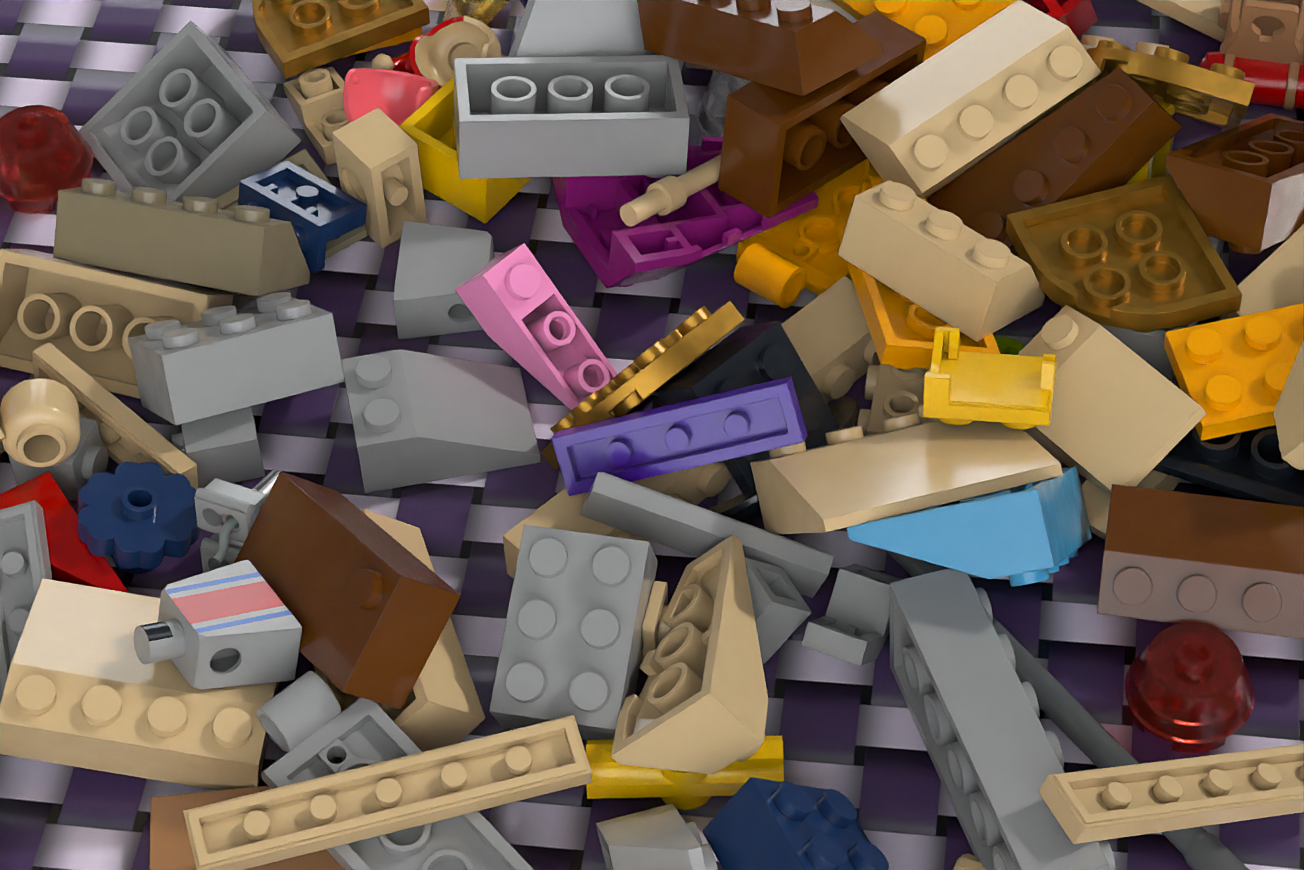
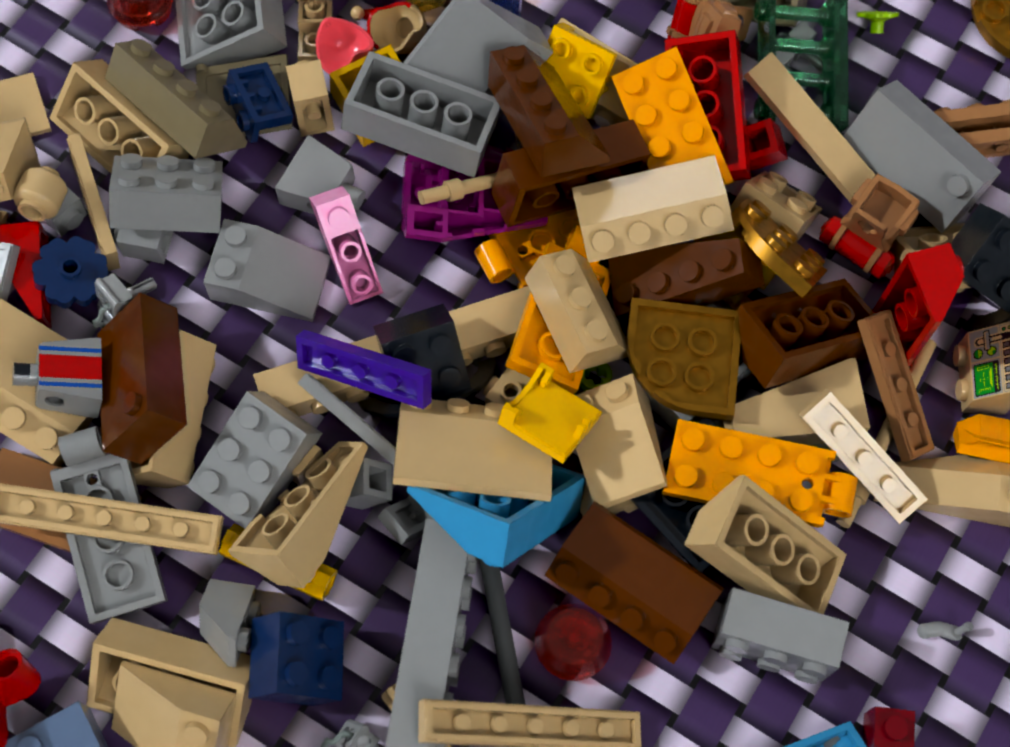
camera: 20 degrees right, 20 degrees up
pearl gold plate [541,301,745,470] -> none

